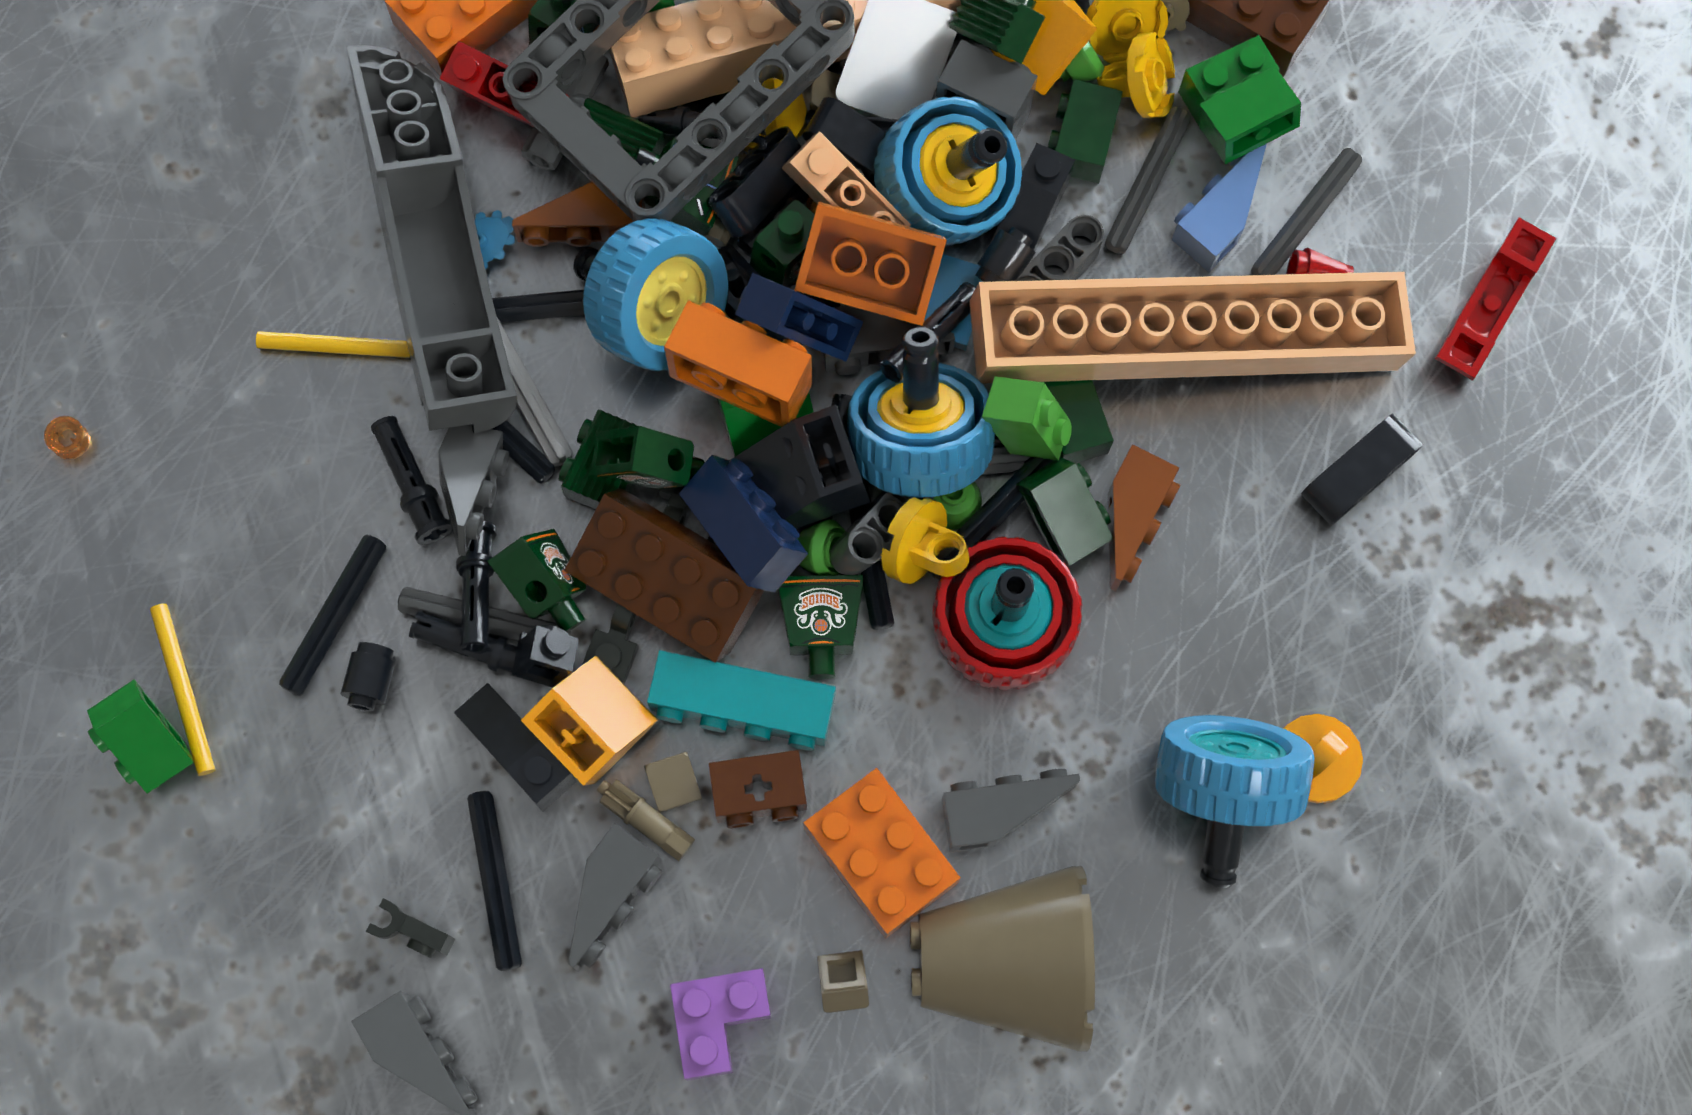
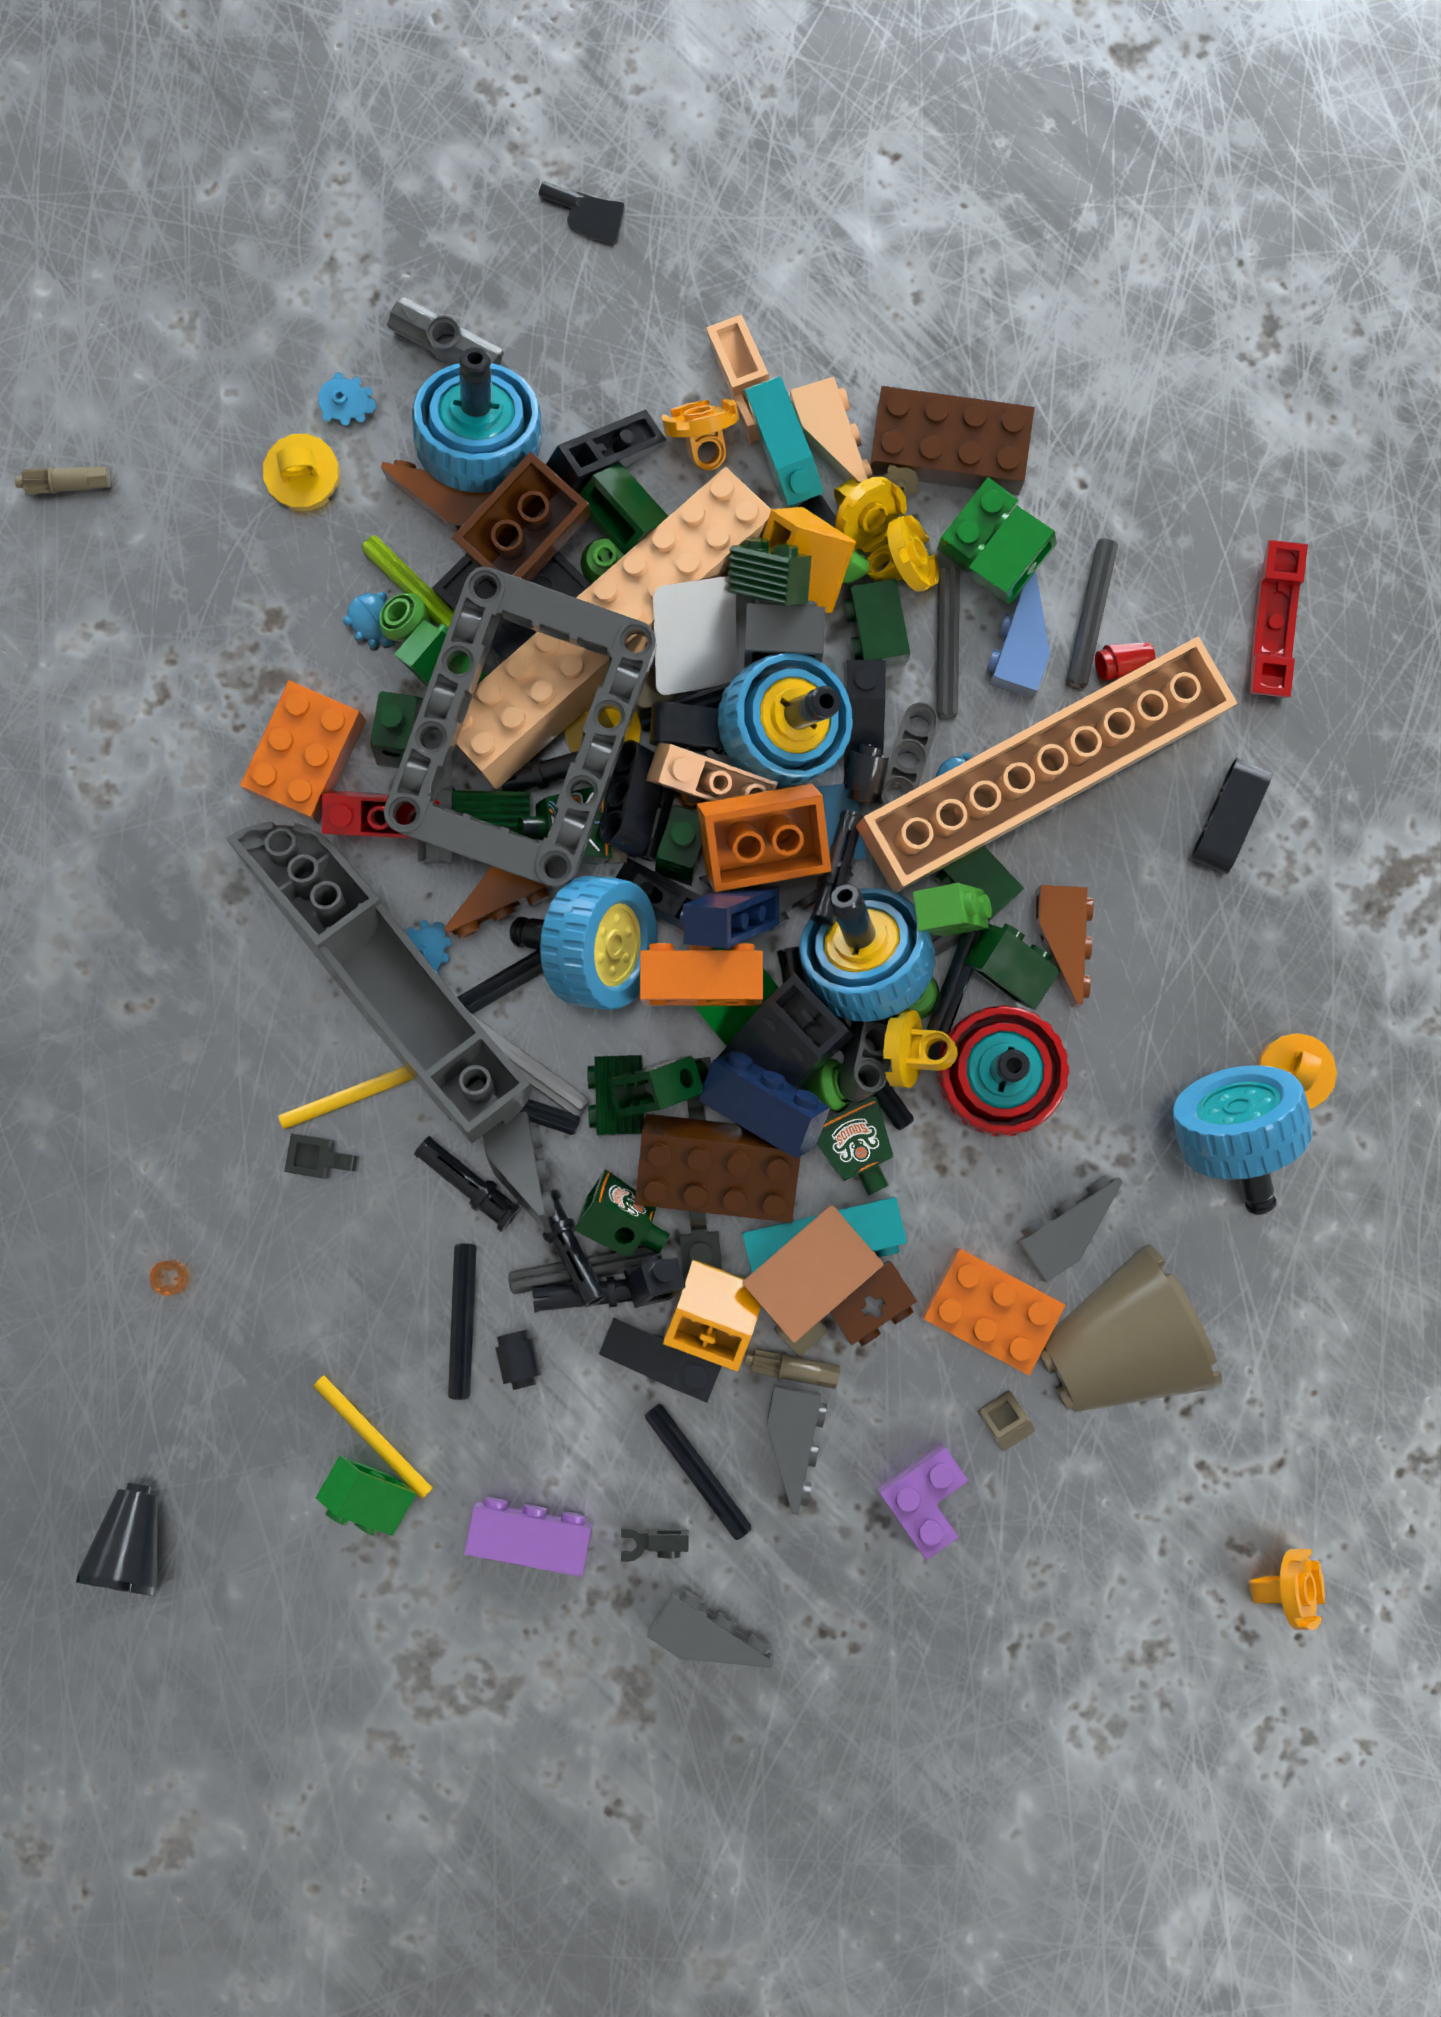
camera: 20 degrees left, 10 degrees up
none -> pearl dark grey plate [284,1133,360,1179]
none -> medium lavender brick [464,1497,593,1577]
none -> nougat tile [742,1204,884,1343]

